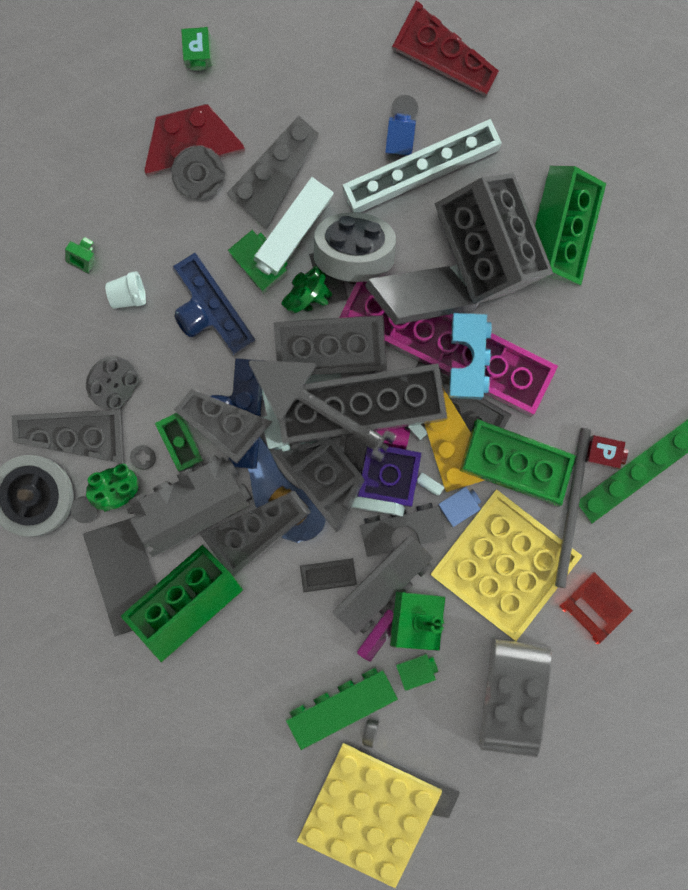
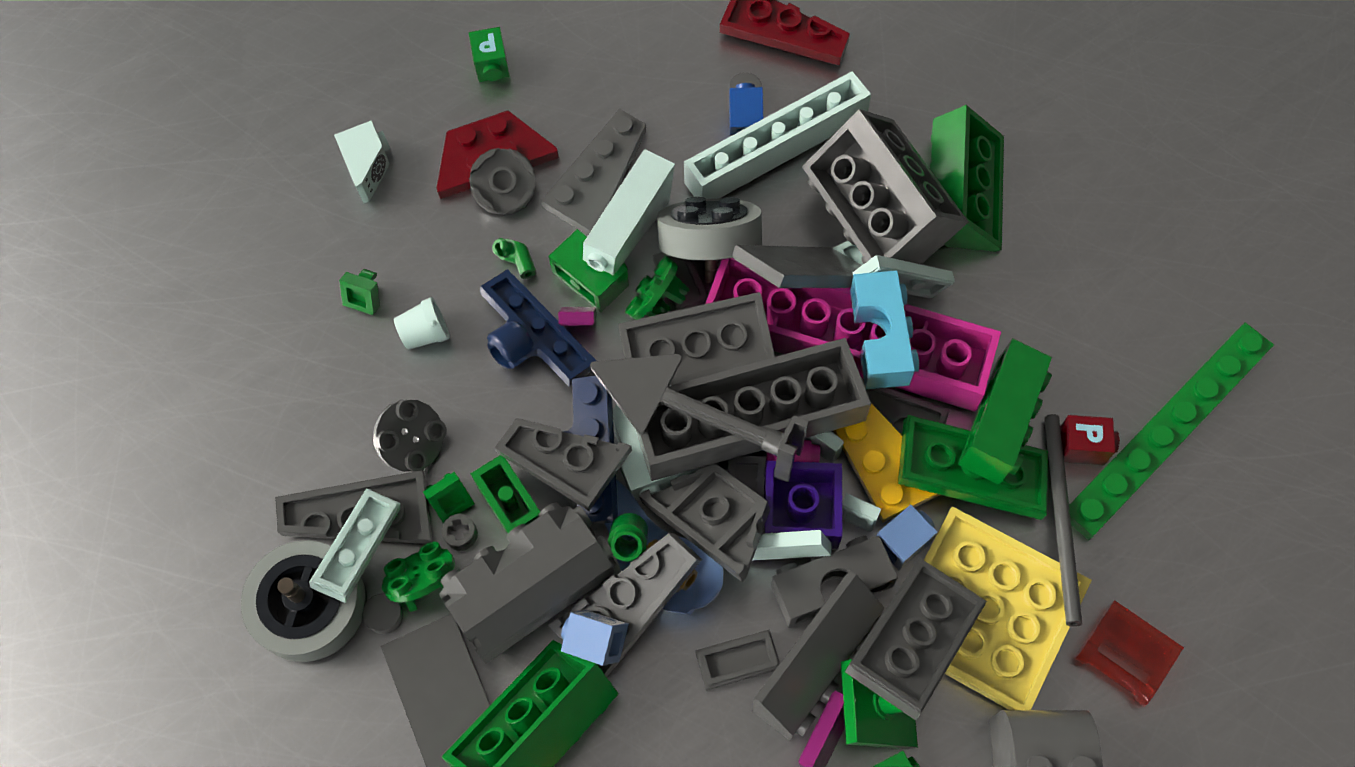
camera: 10 degrees left, 20 degrees down
none -> light aqua tile [309,488,401,603]
none -> light aqua slope [334,121,390,203]
none -> green tile [423,471,475,524]
none -> green arm [492,238,537,279]
none -> magenta tile [558,307,597,326]
none -> brick [561,610,629,666]
none -> green brick [608,513,648,562]
none -> dark grey tile [845,558,987,720]
none -> light aqua tile [852,255,955,298]
none -> green brick [958,338,1052,485]

